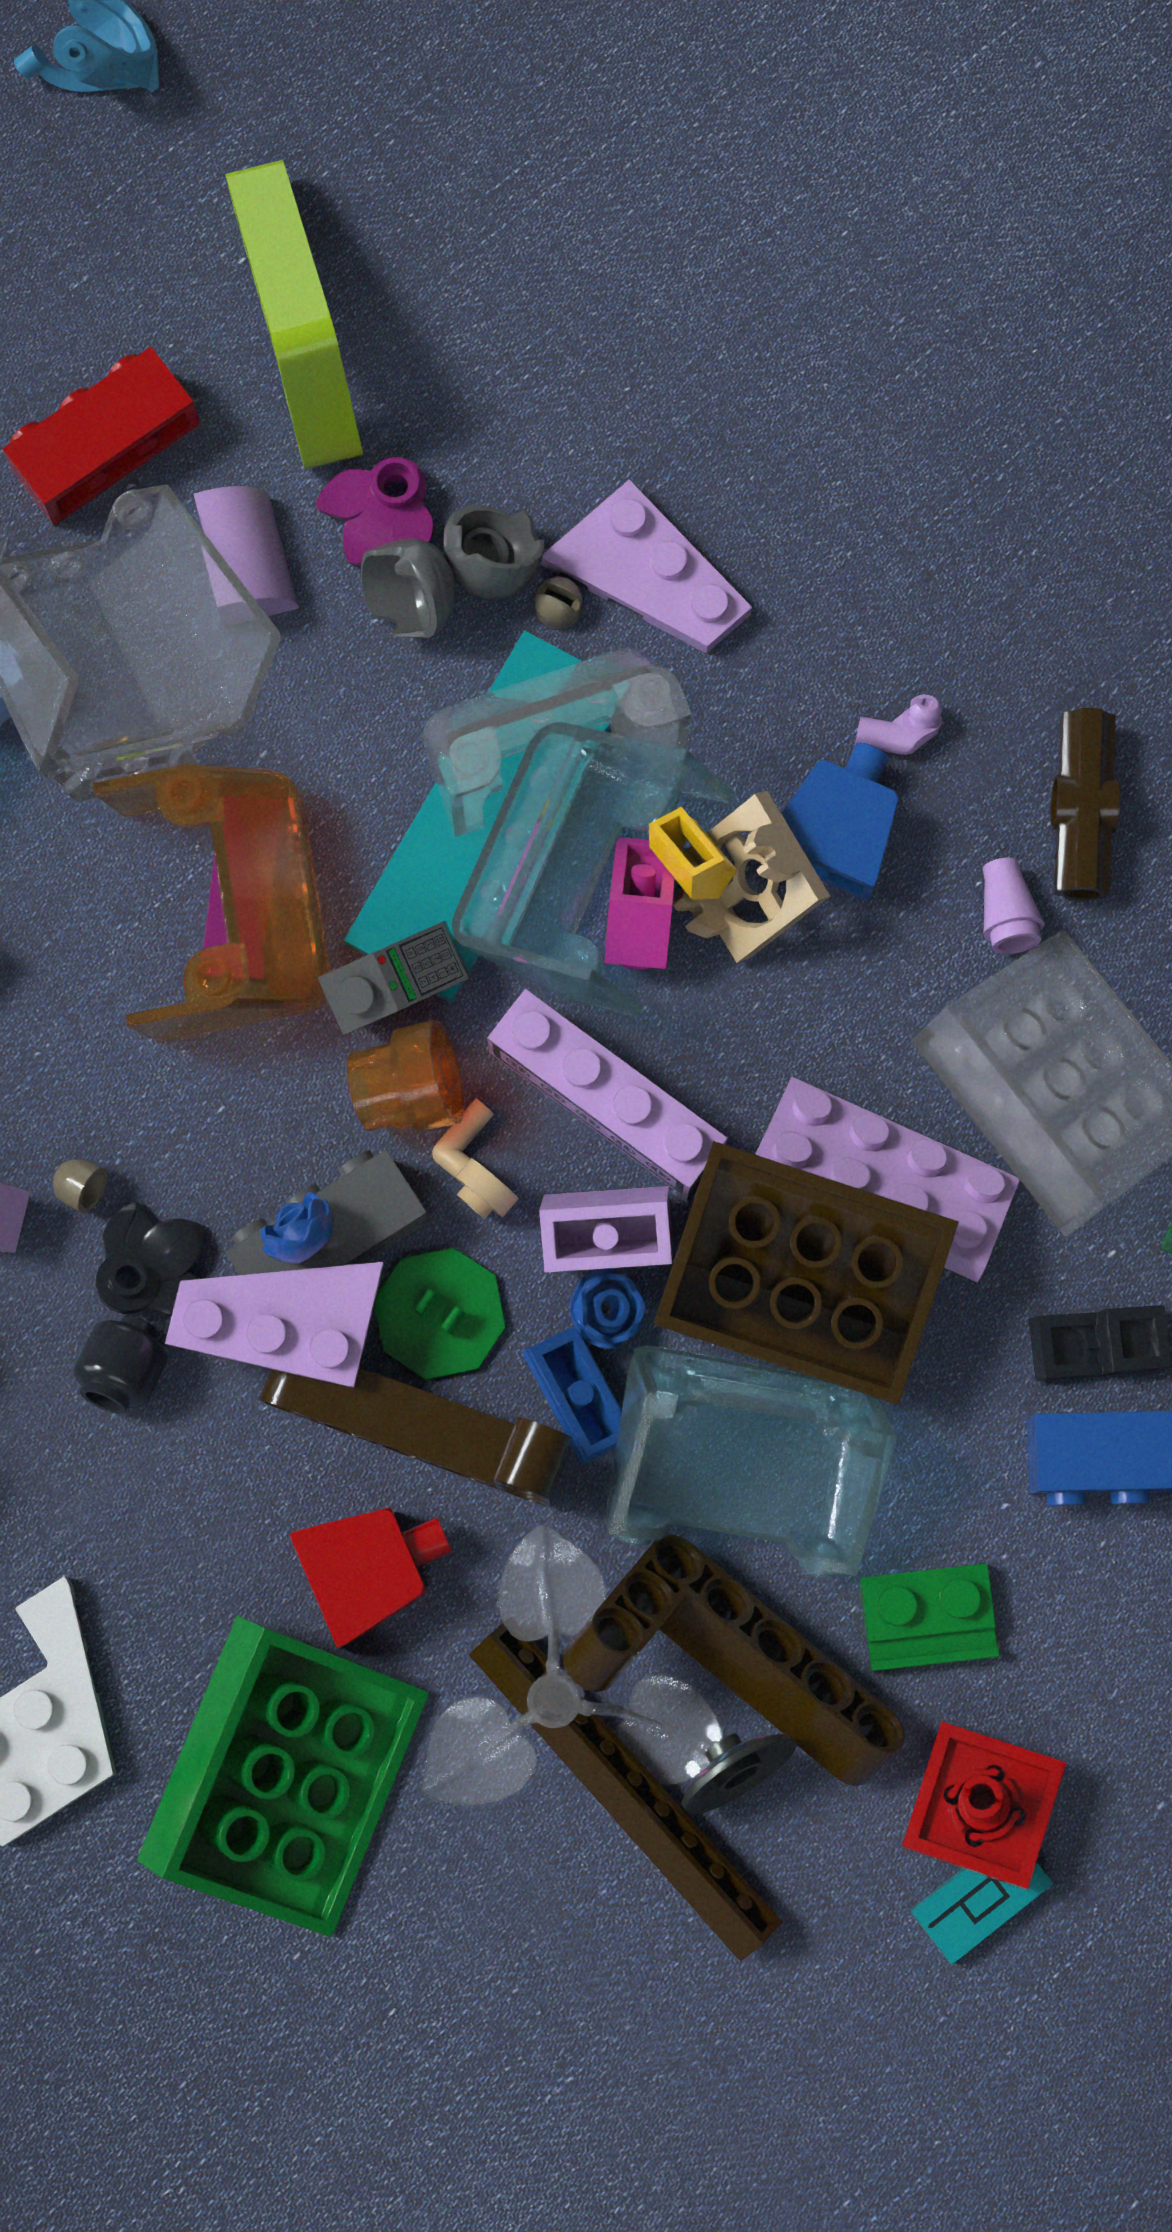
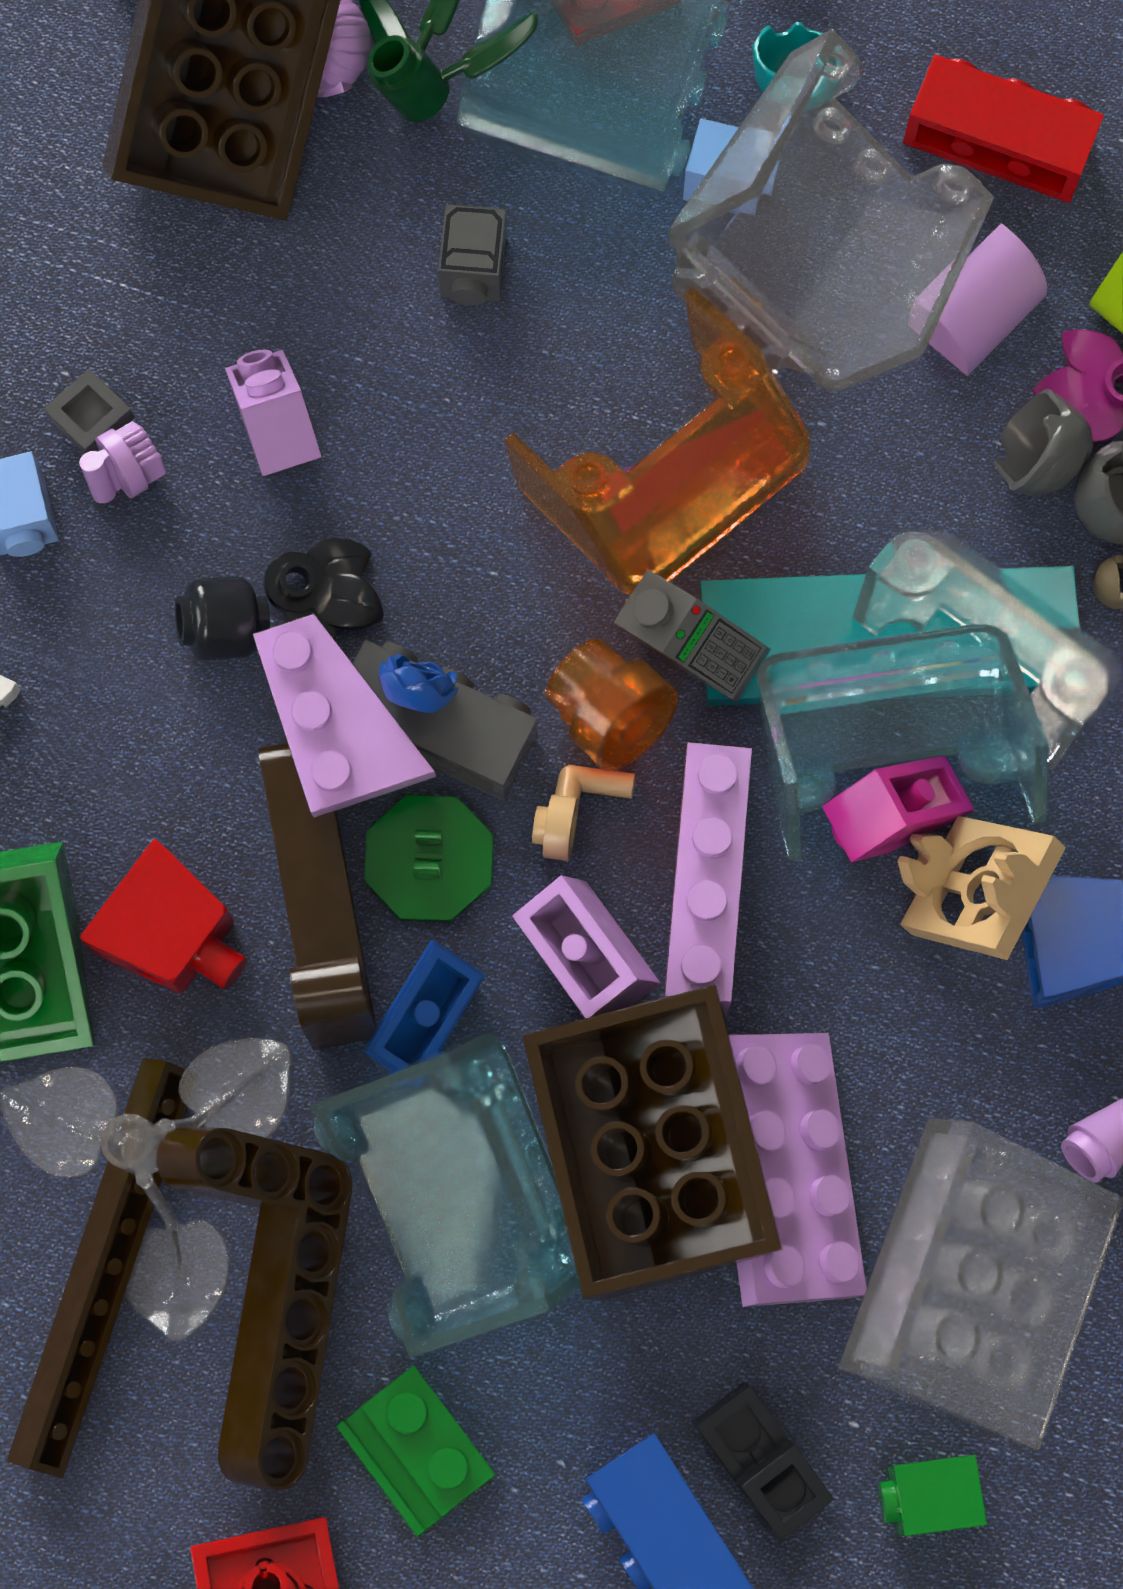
camera: 60 degrees right, 5 degrees down
dark tan hinge [52,1159,108,1213] -> none
blue plate [569,1268,645,1349] -> none
yellow piece [649,807,737,900] -> none
pearl dark grey dish [681,1733,797,1815] -> none

